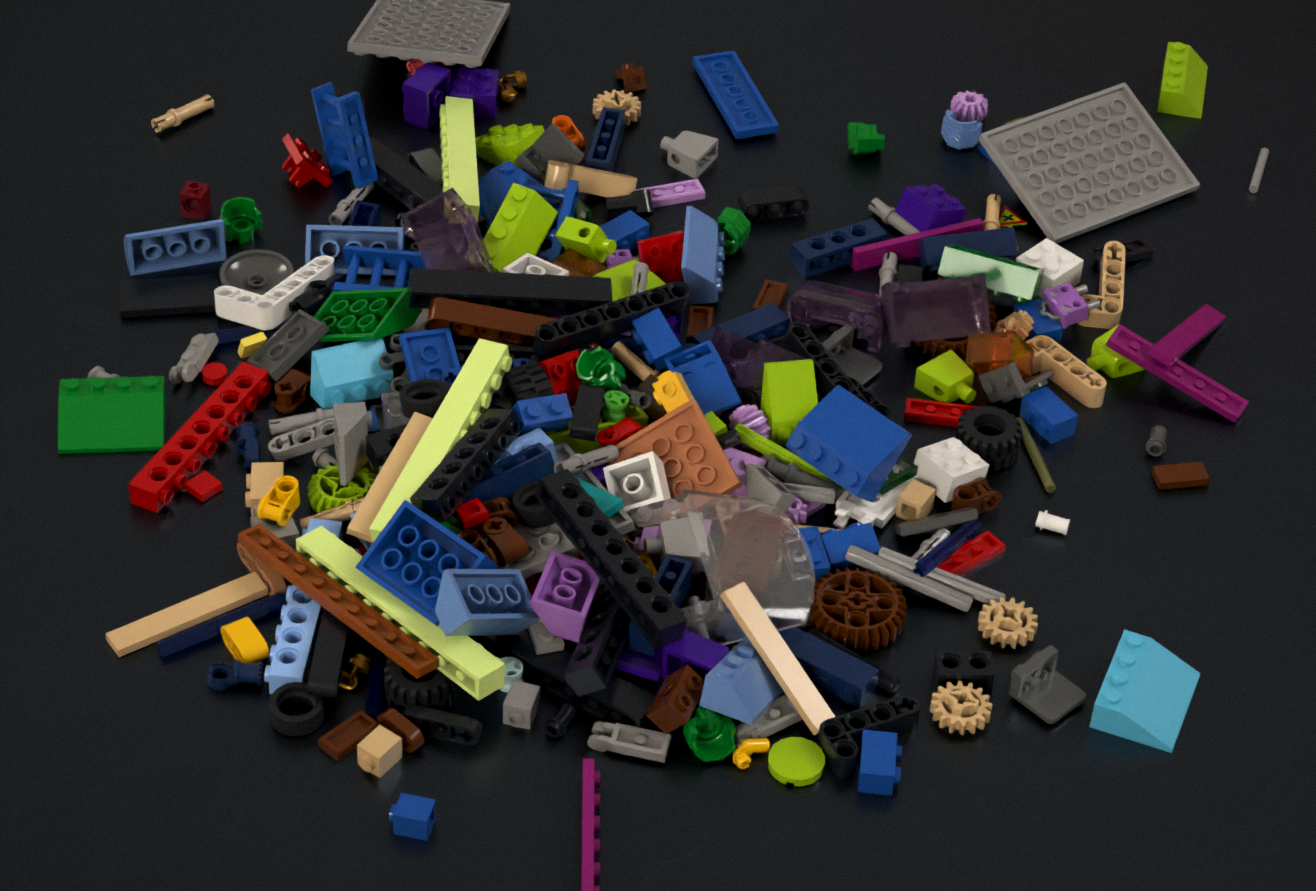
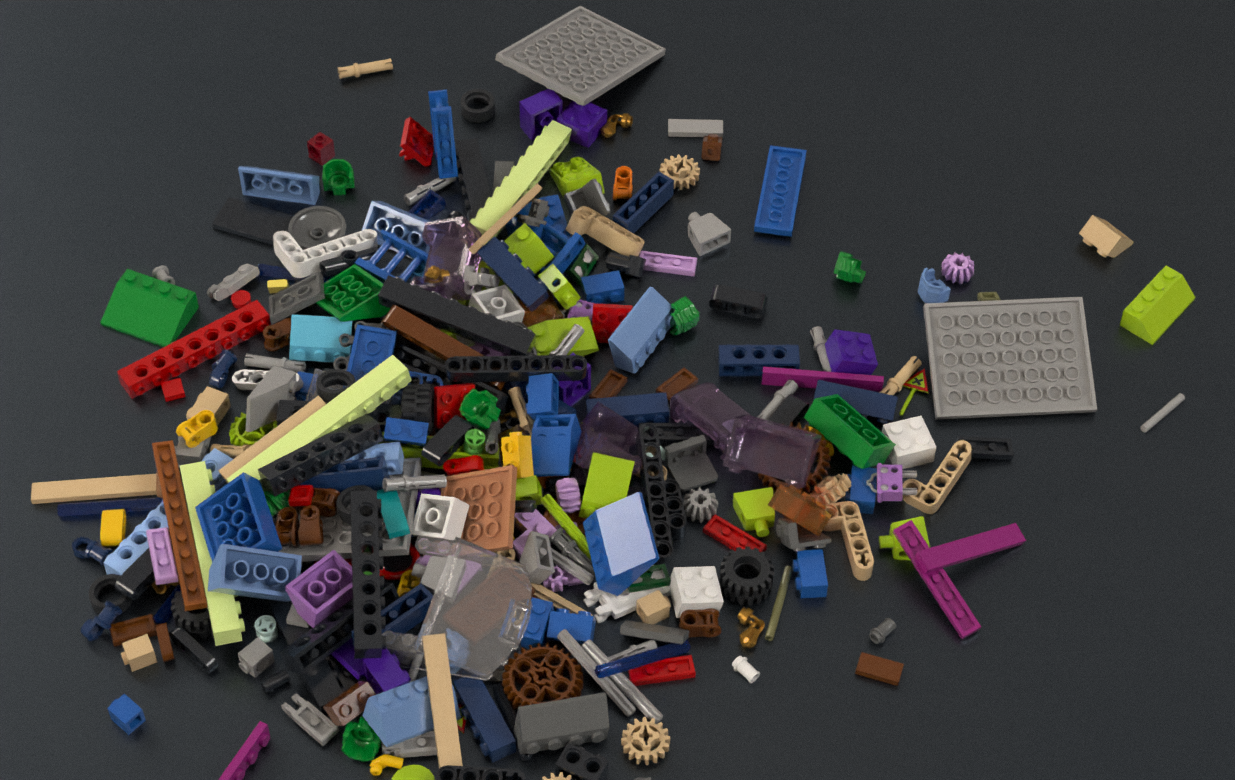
camera: 30 degrees right, 10 degrees up
none -> dark blue connector [80,601,122,641]
none -> lavender tile [146,527,178,585]
none -> pearl gold piece [424,265,450,285]
none -> light grey piece [464,265,500,295]
none -> tan tile [468,183,542,254]
none -> dark blue brick [477,236,549,312]
none -> dark grey slope [513,692,610,754]
none -> dark grey bracket [514,198,549,227]
none -> light grey tile [668,119,723,137]
none -> light grey gear [683,487,718,523]
none -> pearl gold piece [737,607,765,648]
none -> tan slope [1079,215,1134,258]

